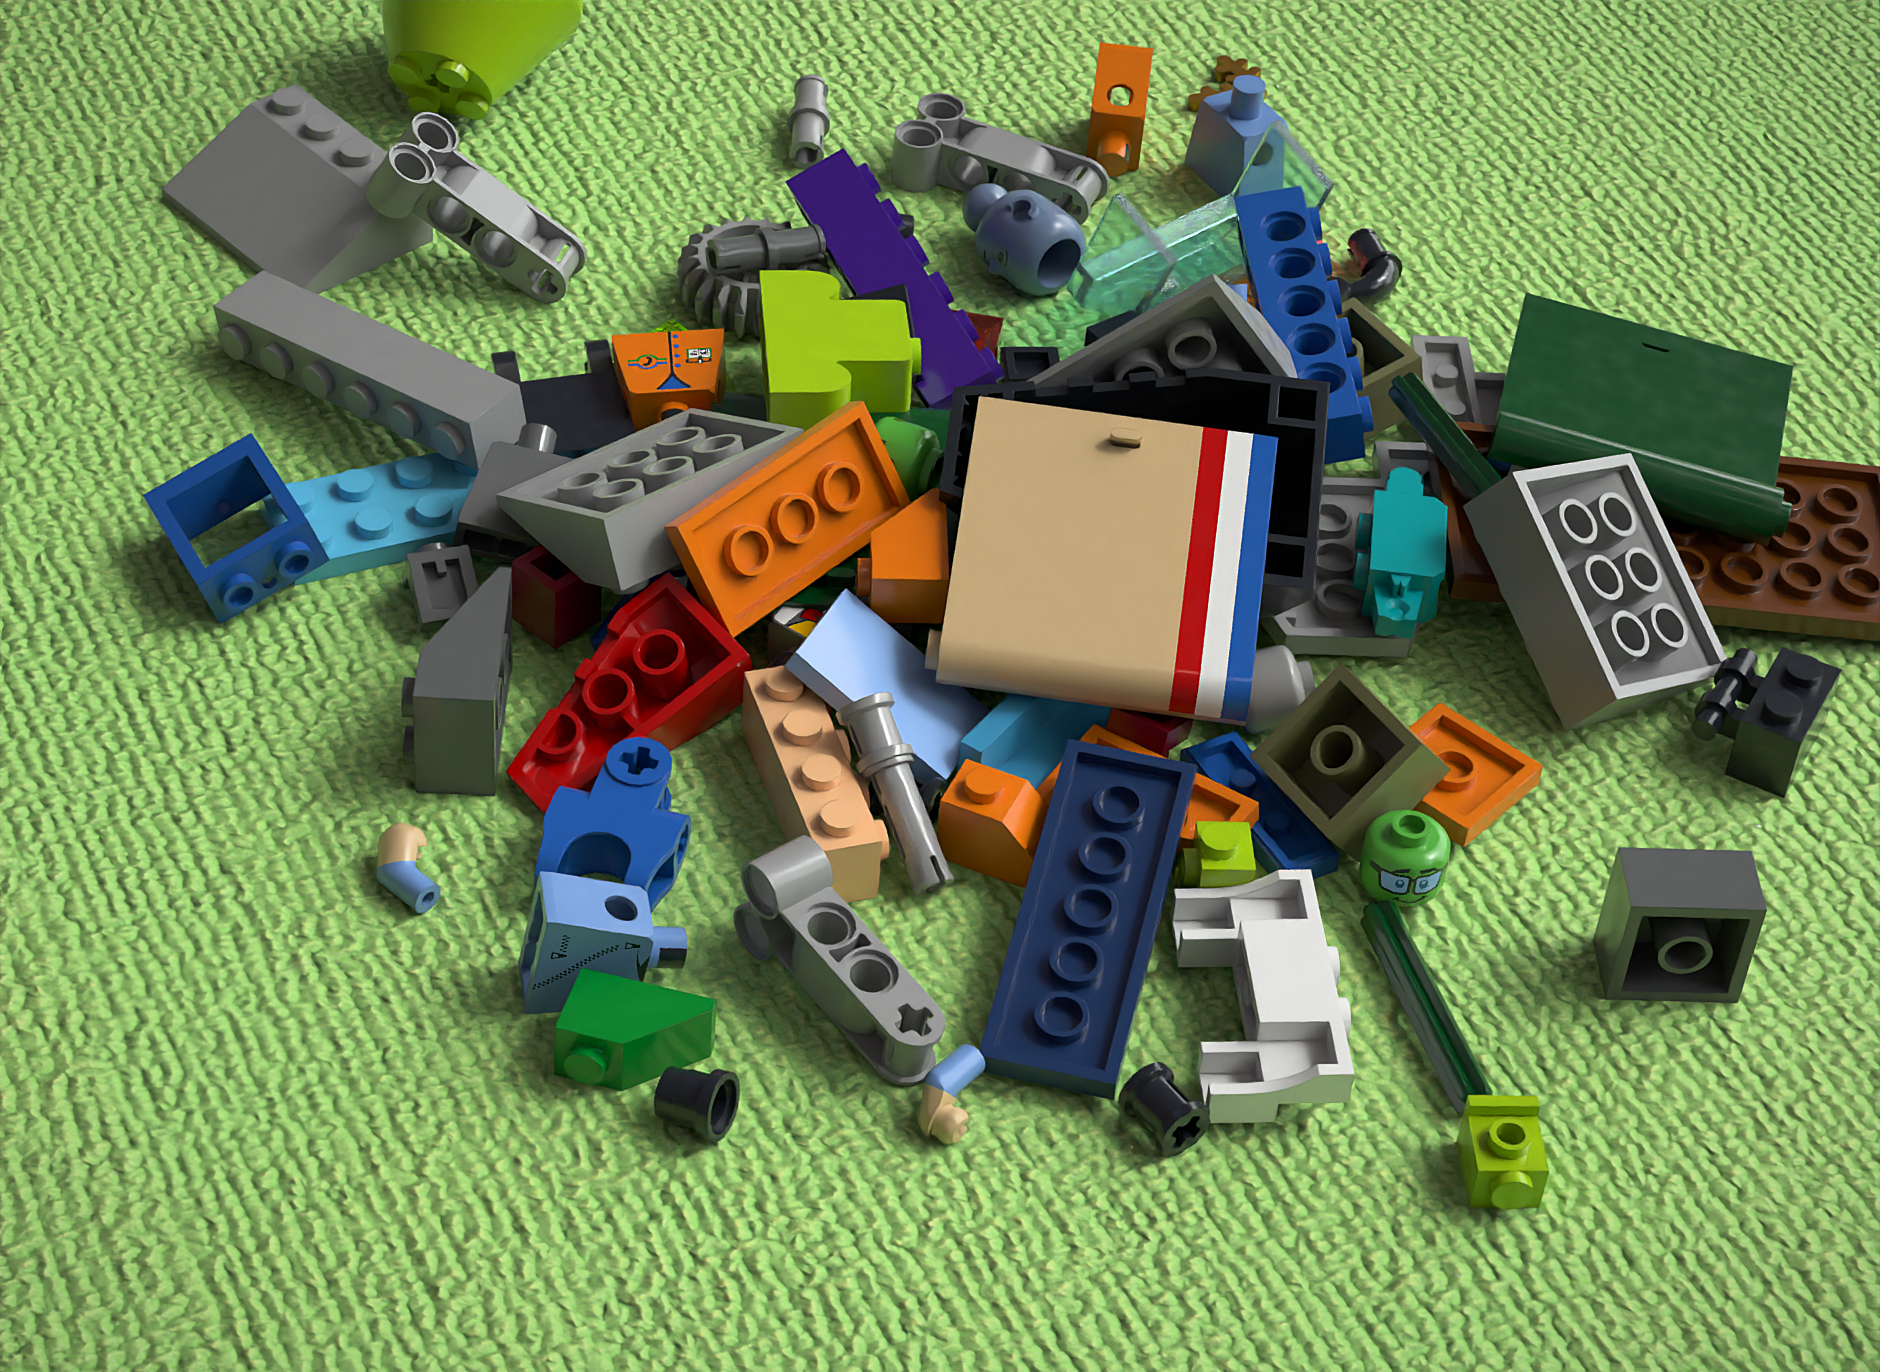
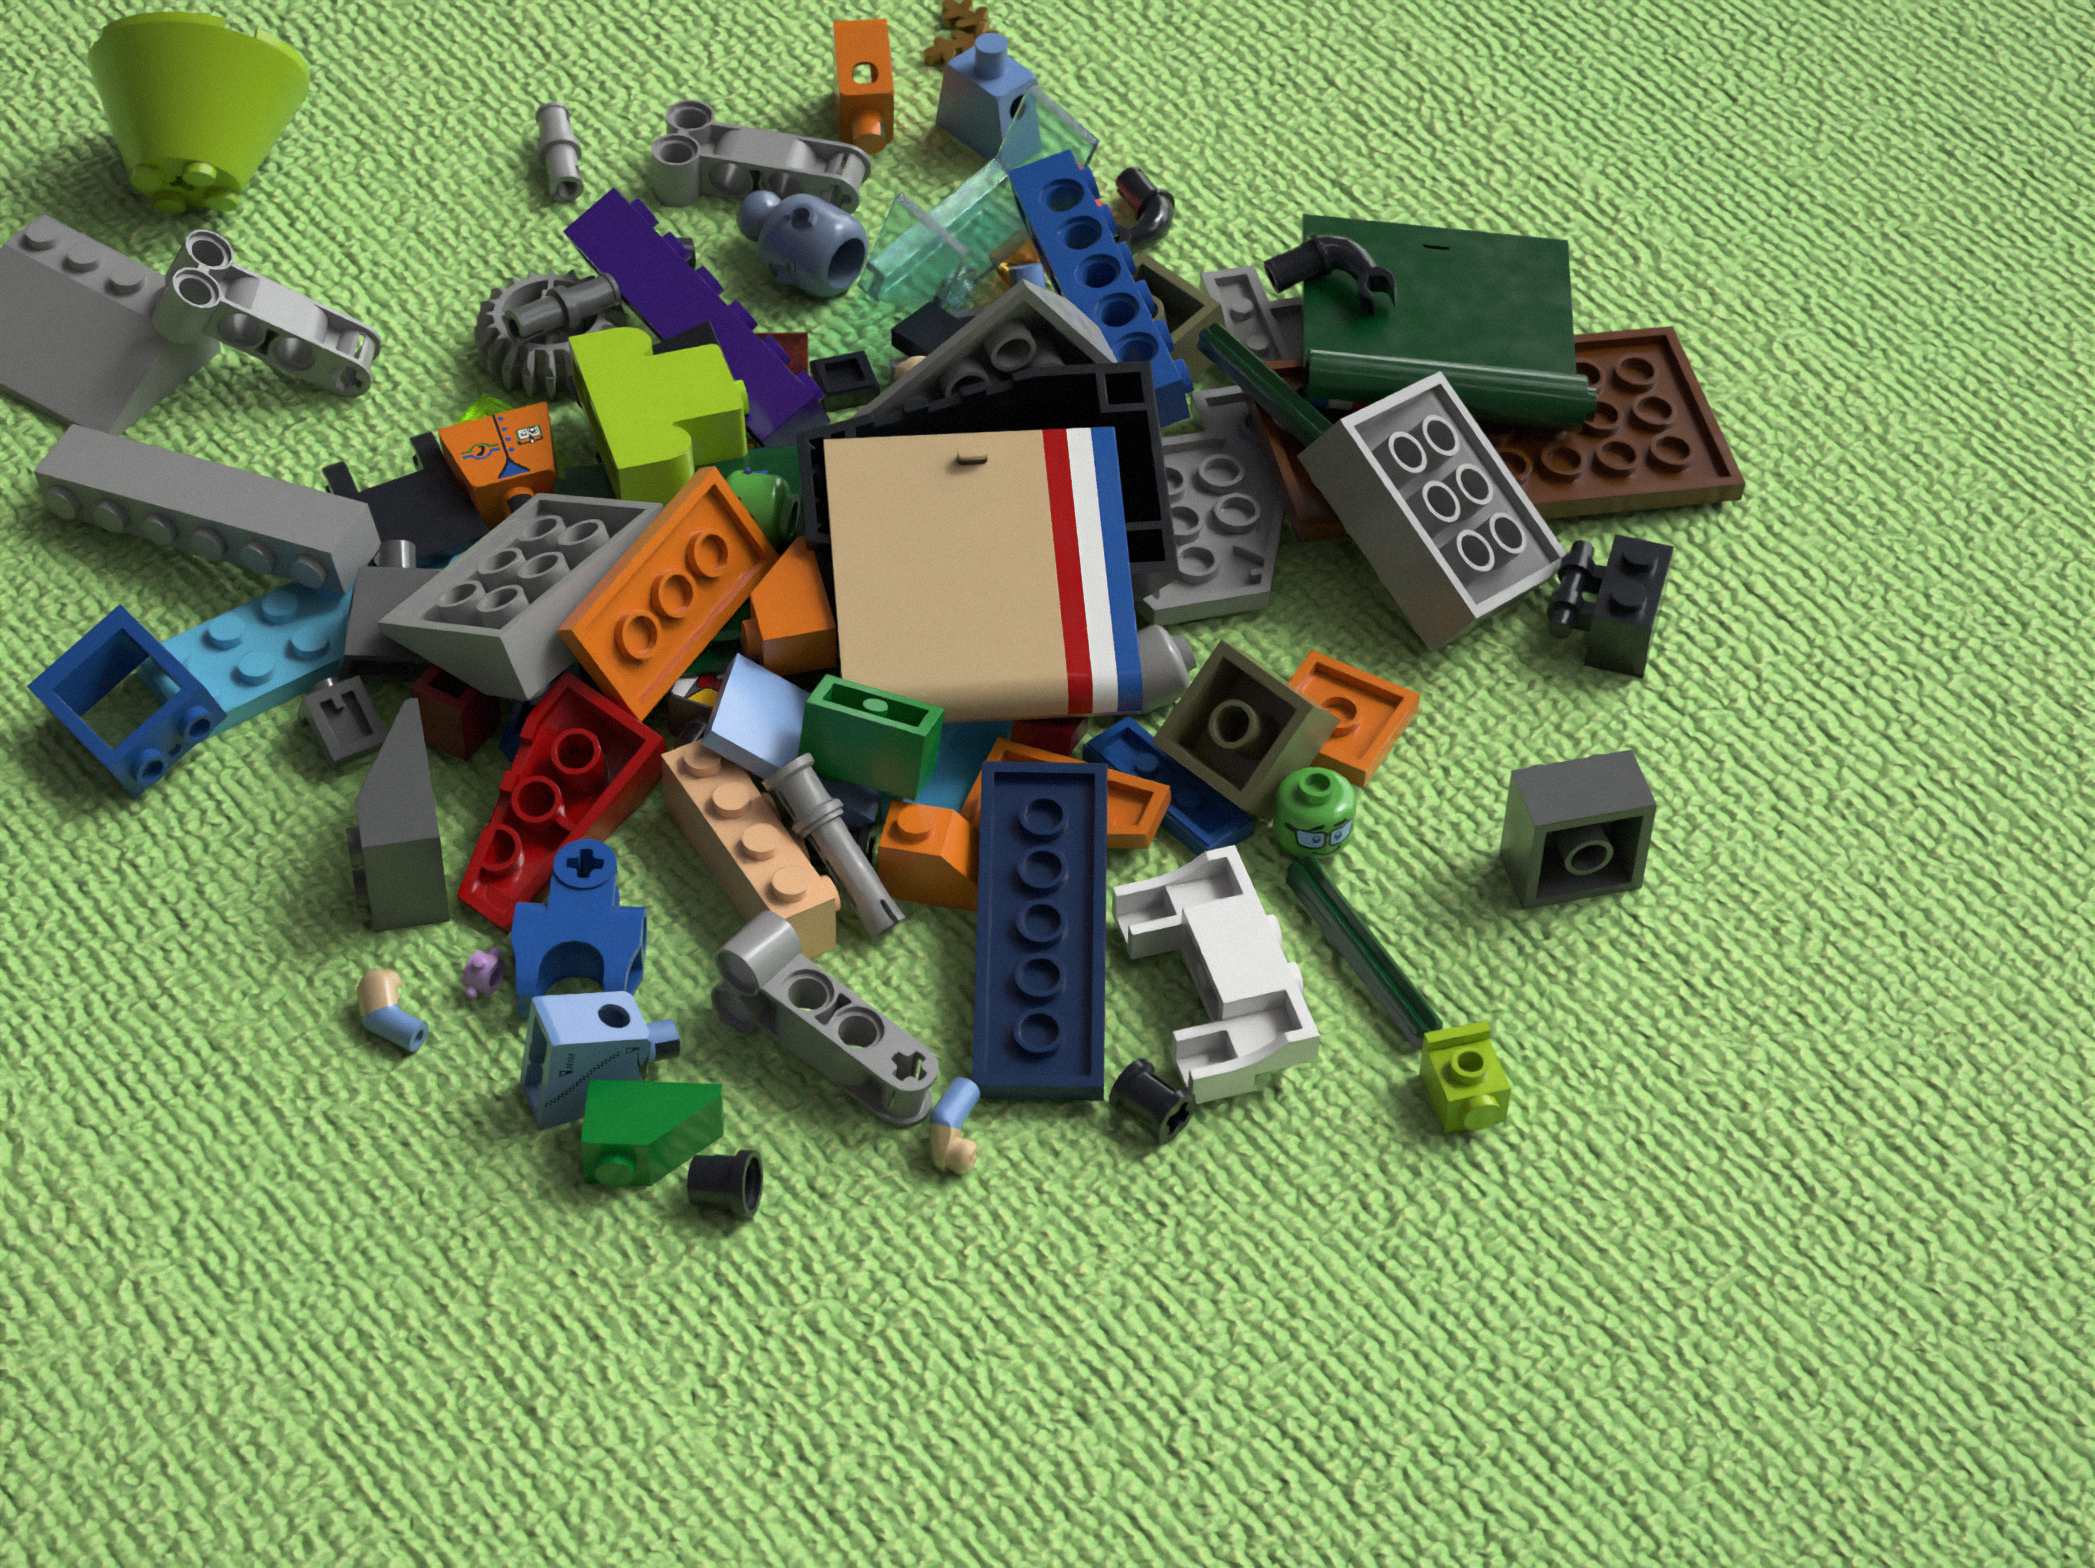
camera: 10 degrees left, 5 degrees up
lime brick [1174,821,1256,889] -> none
teal hinge [1352,466,1448,639] -> none
none -> lavender piece [462,947,505,999]
none -> green brick [797,674,945,801]
none -> black piece [1264,233,1397,316]

